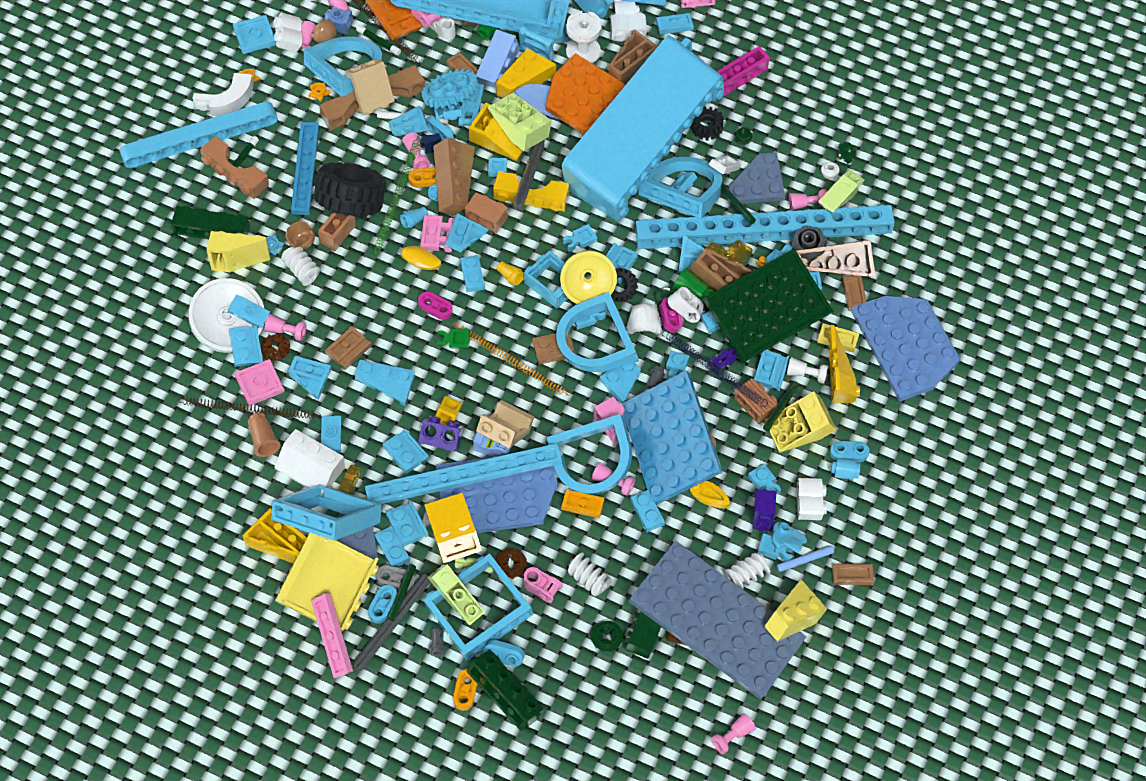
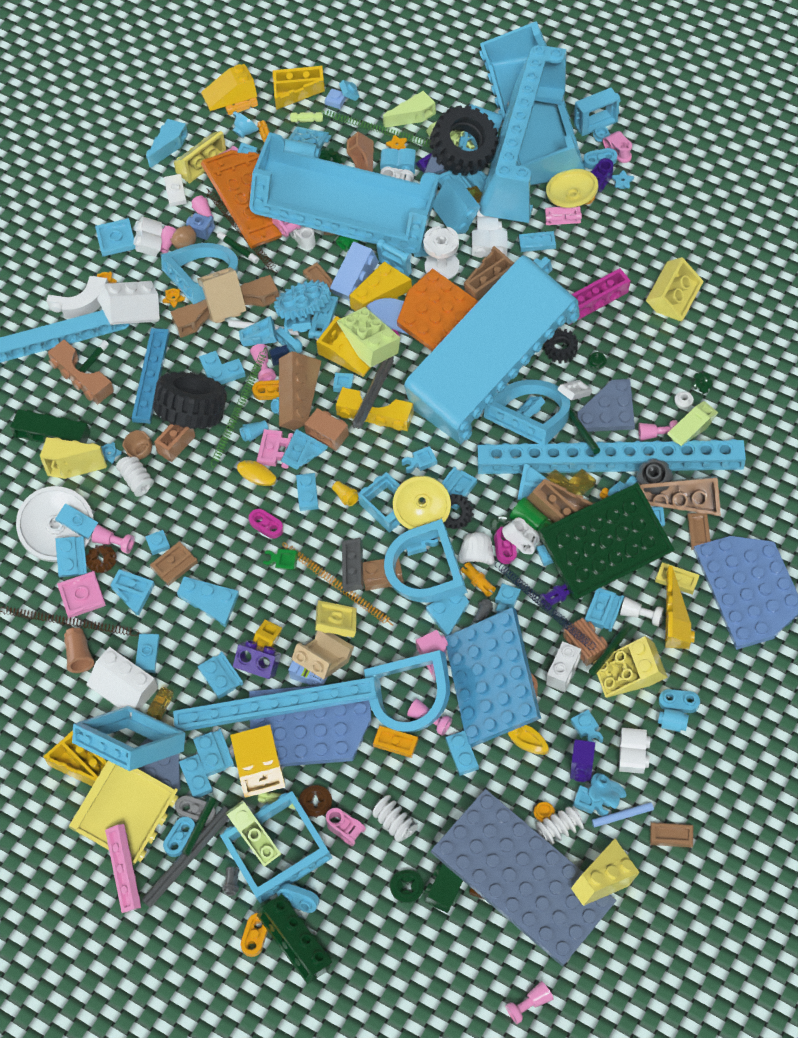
camera: 10 degrees right, 0 degrees up
none -> white slope [97,281,160,325]
none -> medium azure plate [145,530,170,556]
none -> medium azure plate [199,351,246,385]
none -> light yellow plate [315,600,357,638]
none -> dark grey plate [342,538,364,592]
none -> light orange pin [461,562,496,597]
none -> light orange plate [534,802,555,823]
none -> white brick [546,642,581,692]
none -> light yellow slope [646,257,704,321]

